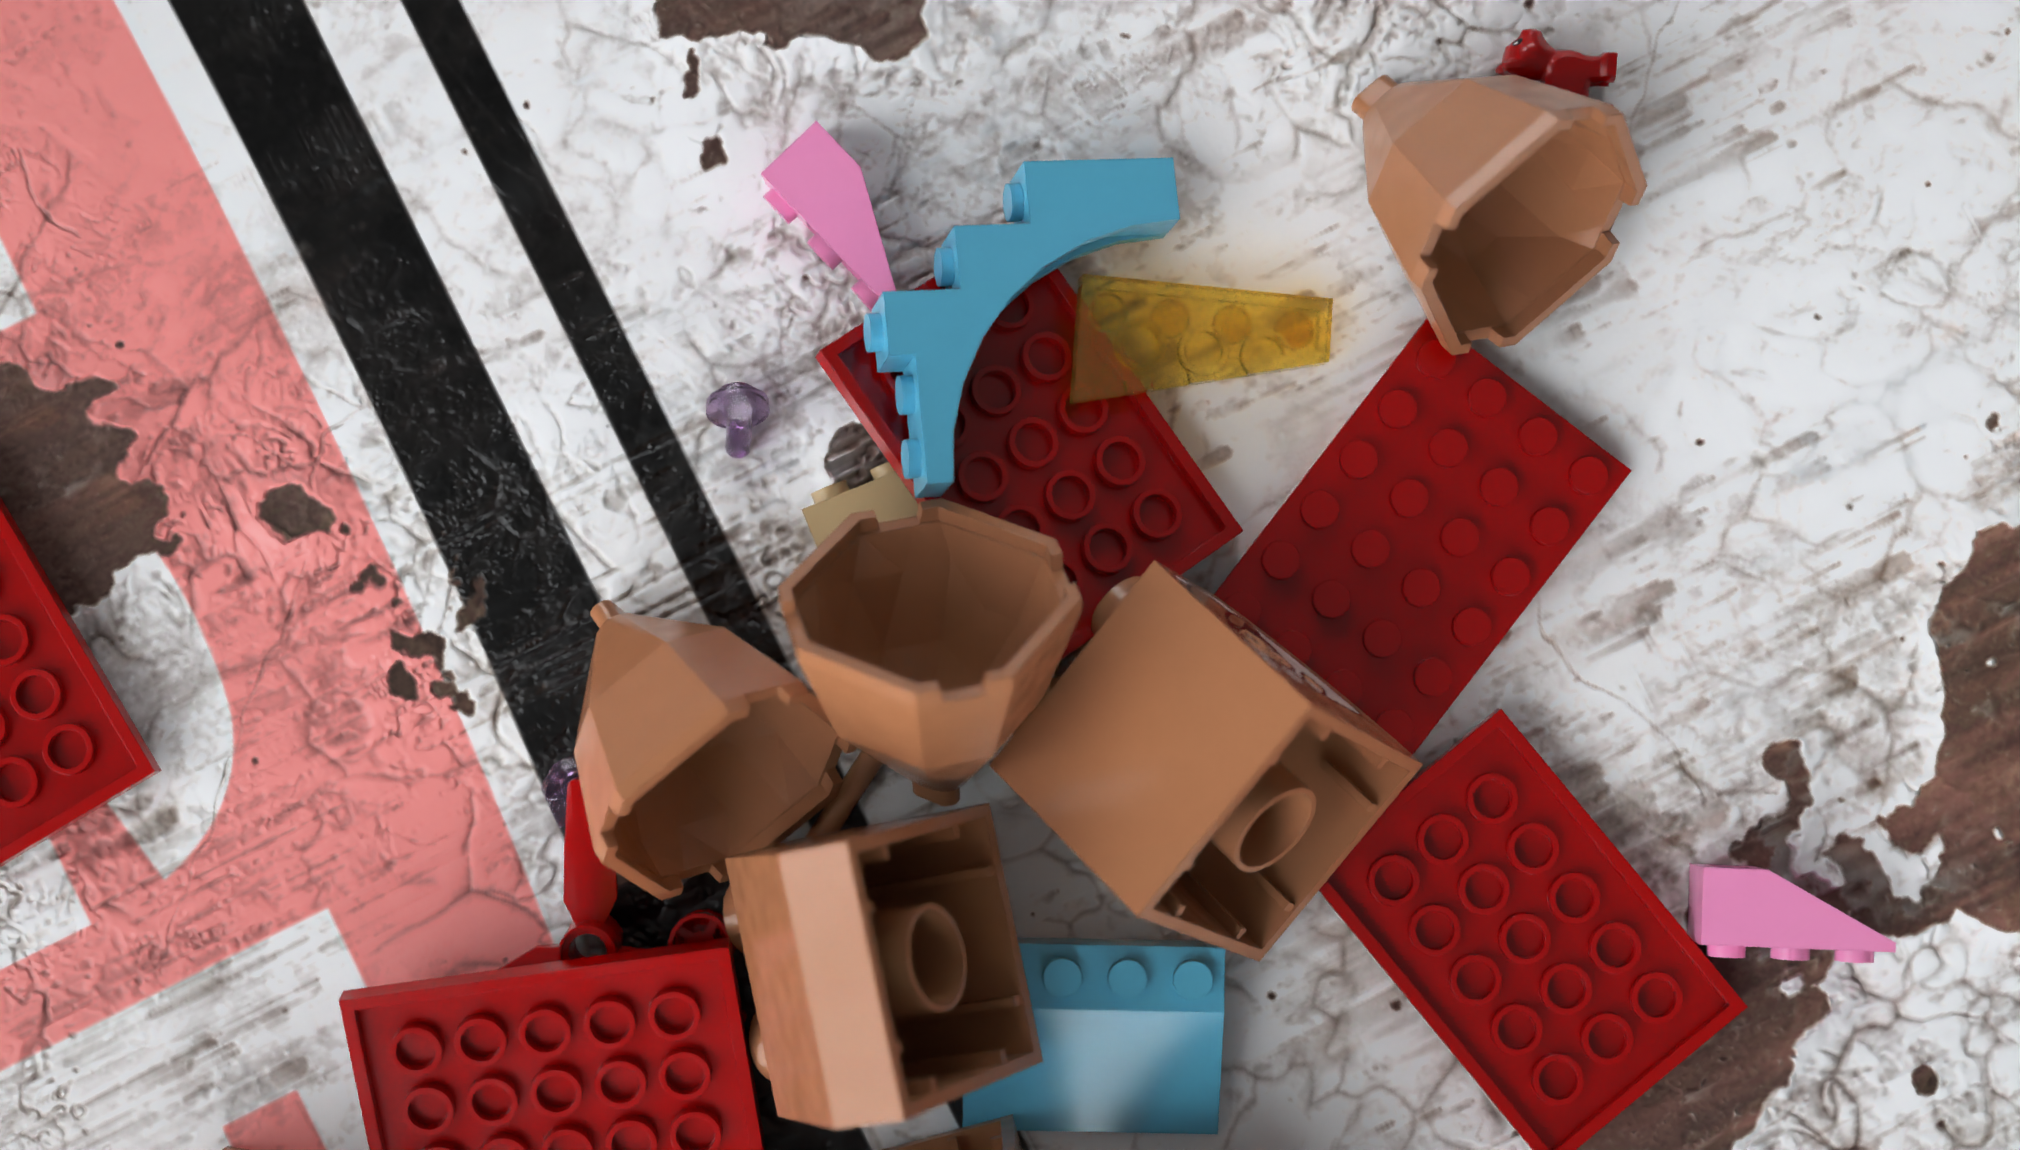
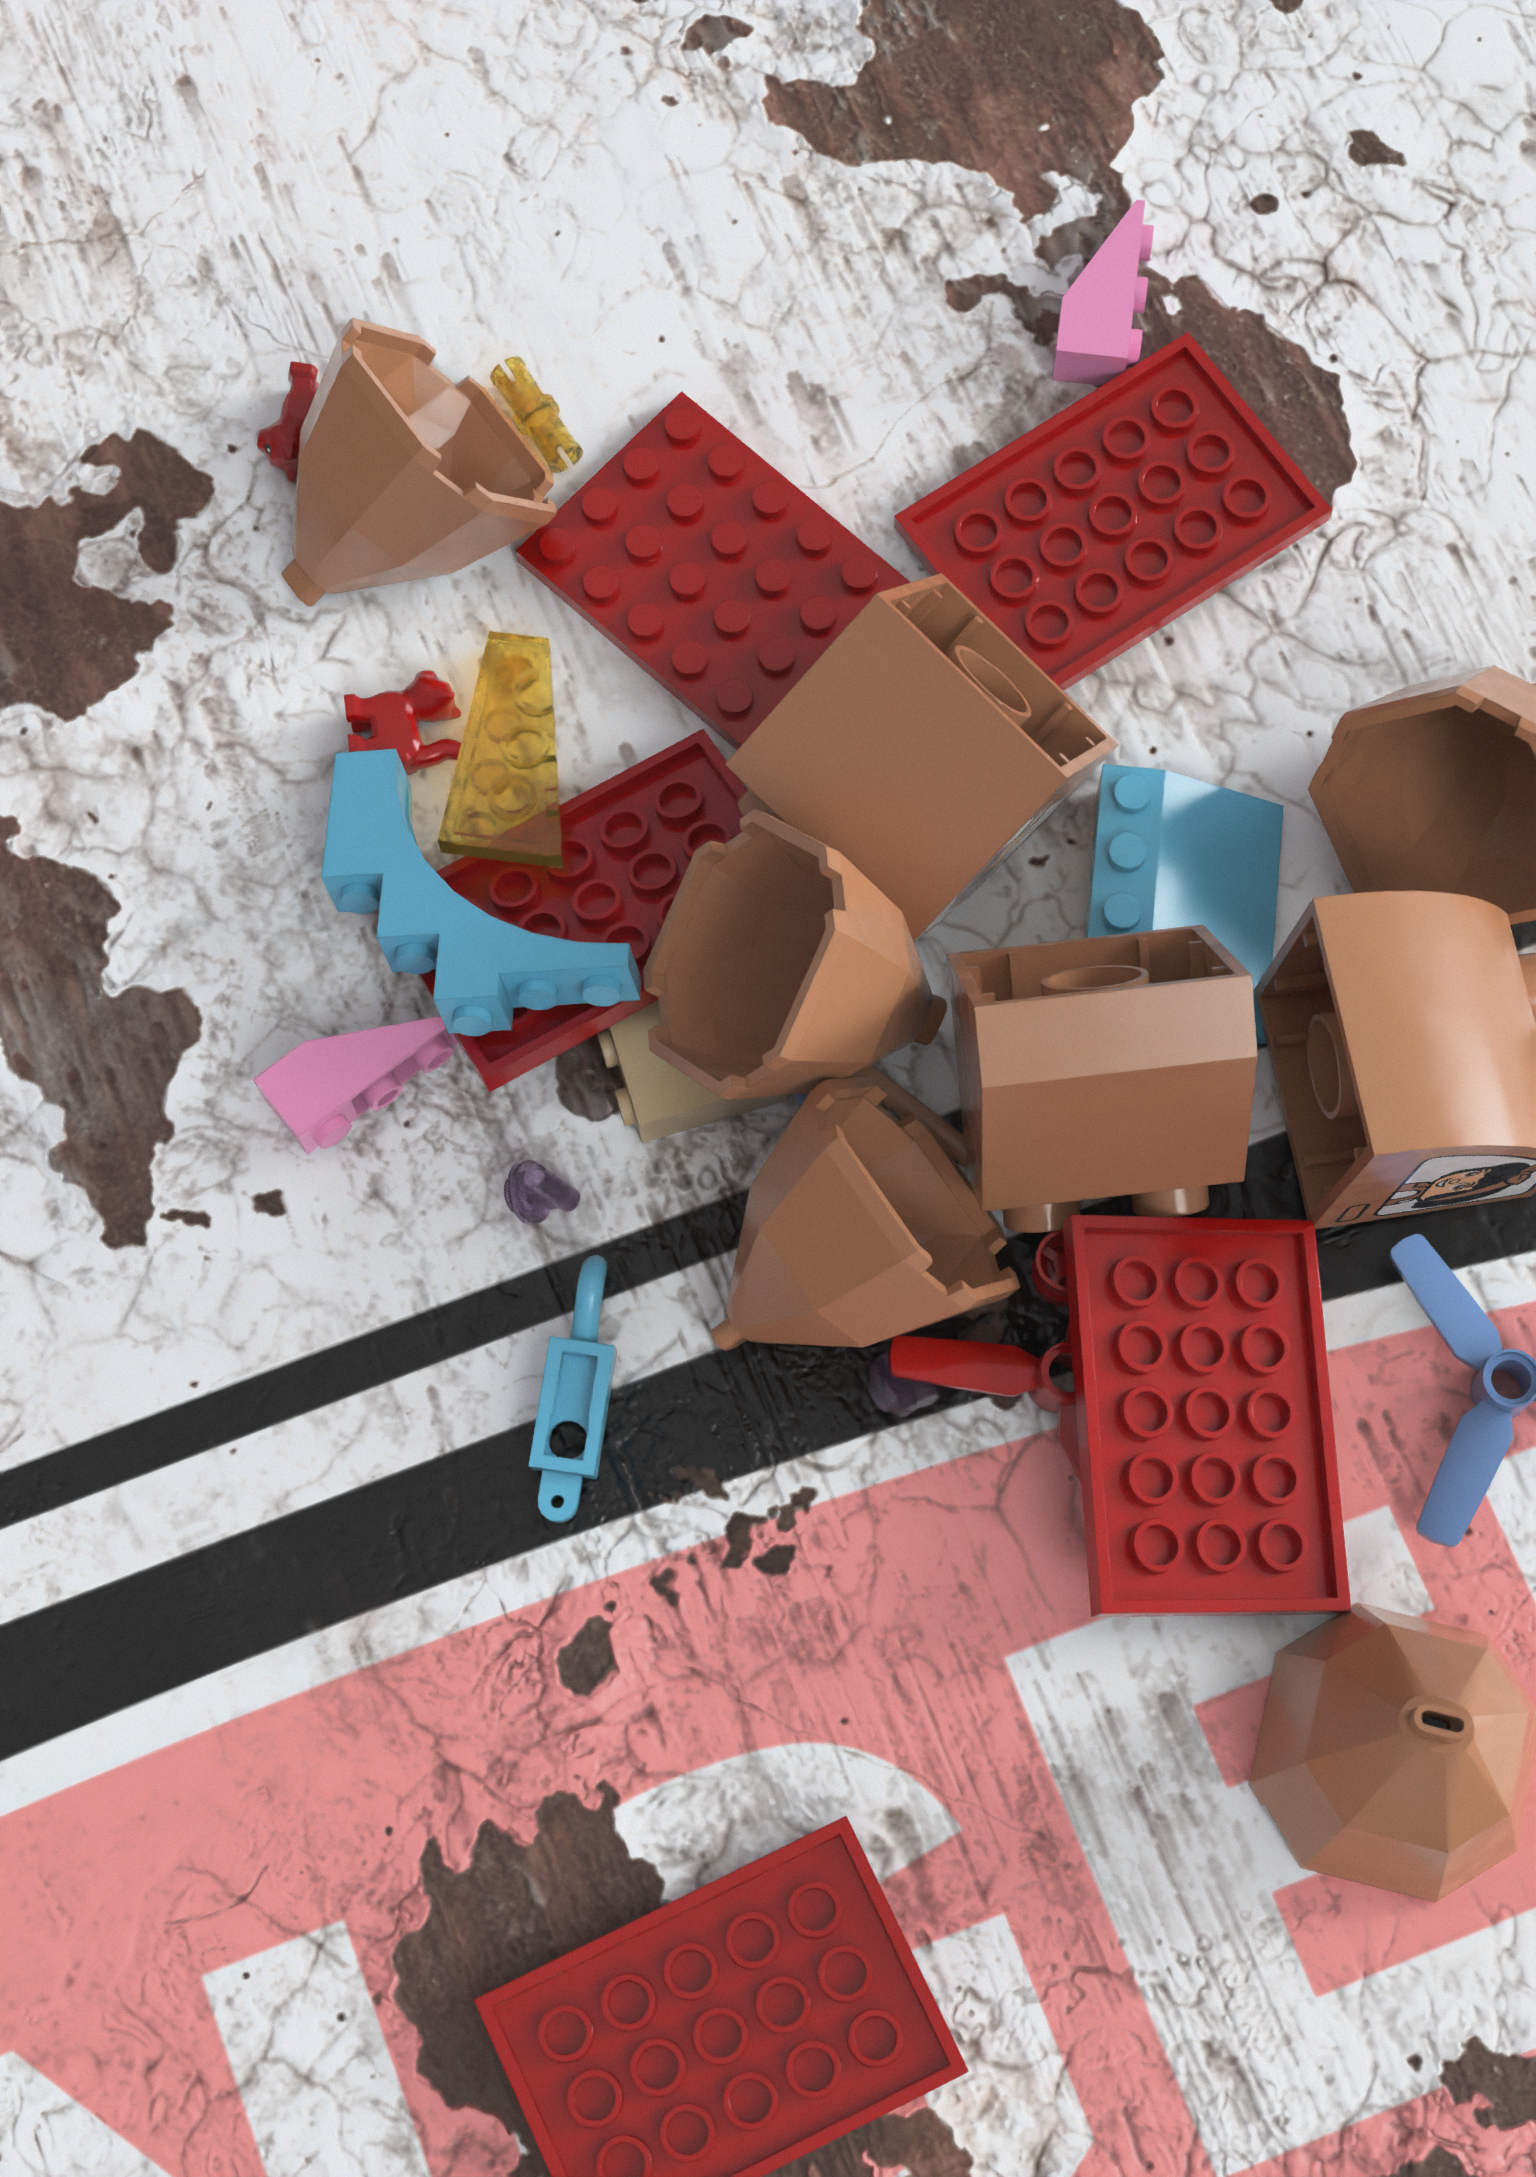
camera: 85 degrees left, 15 degrees down
none -> red animal [344,670,465,776]
none -> clear yellow pin [490,356,583,473]
none -> medium azure piece [529,1255,617,1523]

